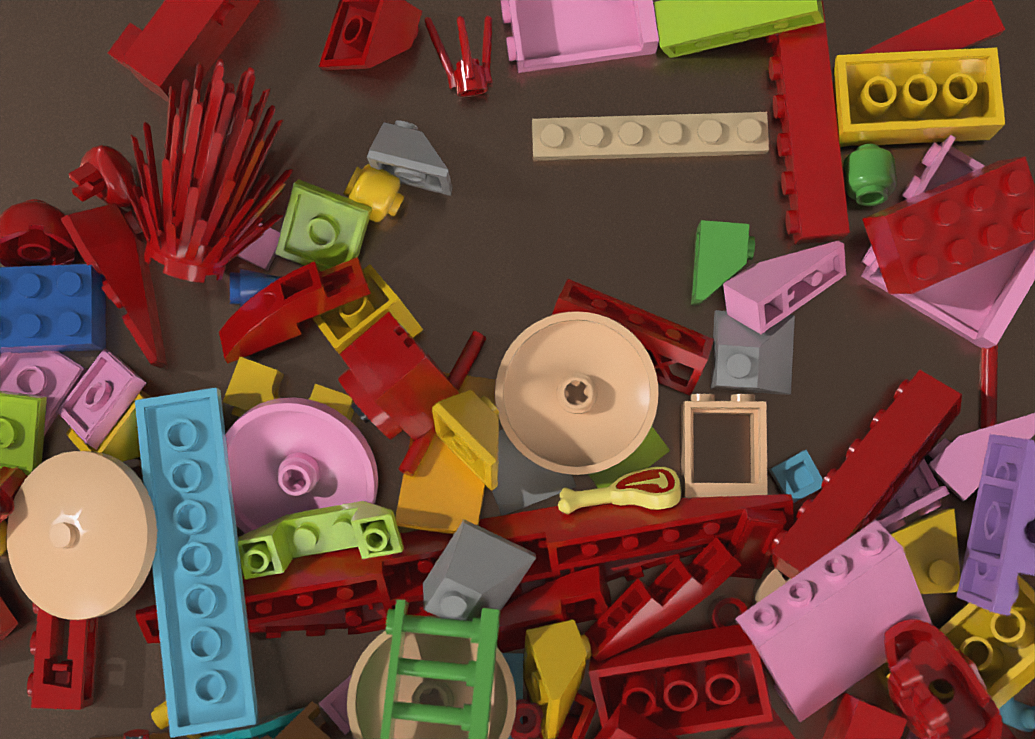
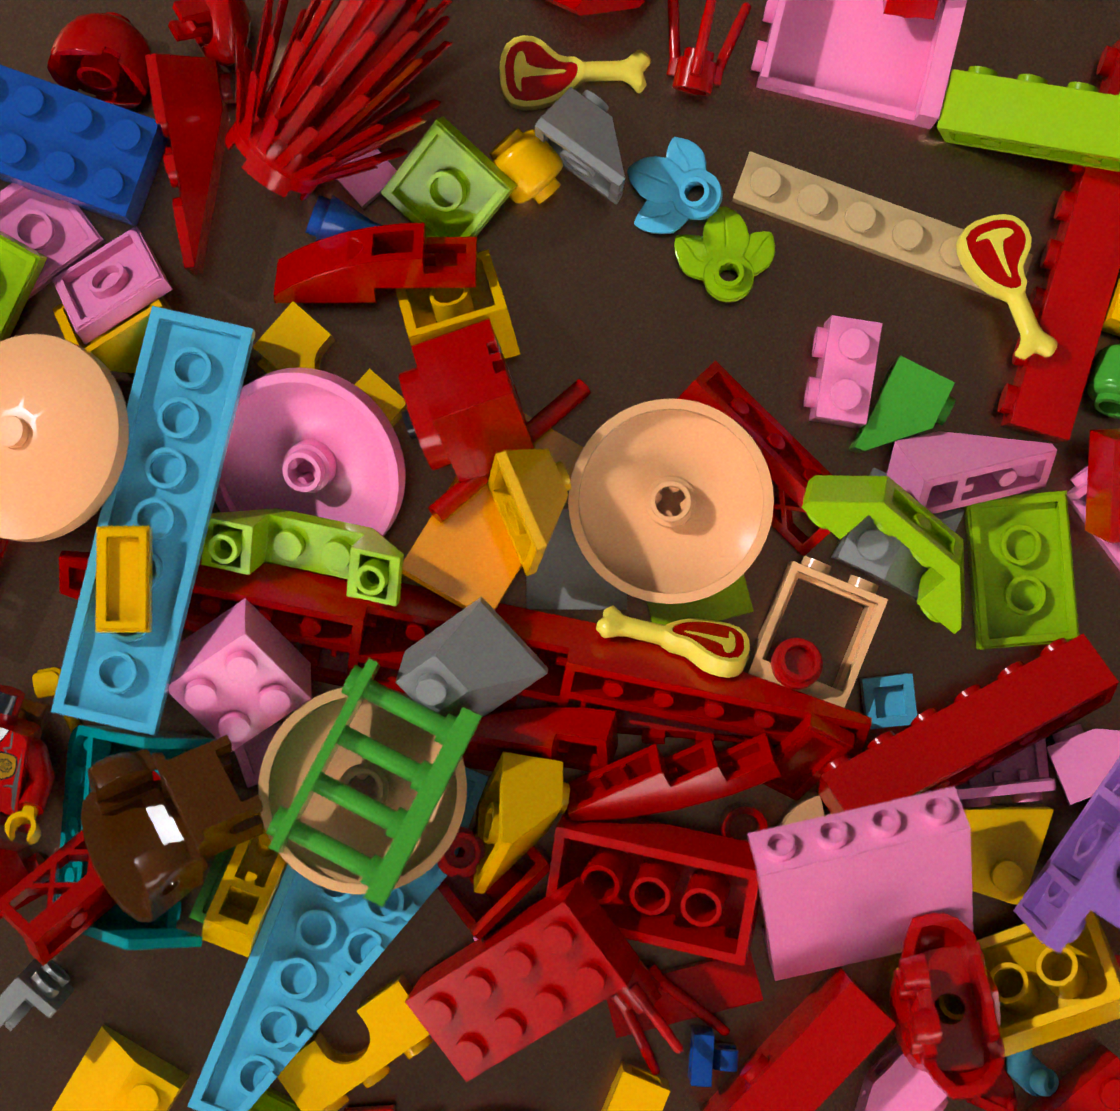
camera: 10 degrees right, 5 degrees up
none -> yellow tile [96,526,153,633]
none -> bright pink brick [168,598,312,752]
none -> light yellow piece [499,35,651,111]
none -> medium azure plate [628,137,723,234]
none -> lime plate [674,206,775,303]
none -> red plate [771,638,823,690]
none -> lime slope [802,475,965,634]
none -> bright pink brick [804,315,882,429]
none -> light yellow piece [956,214,1058,360]
none -> lime tile [964,490,1079,650]

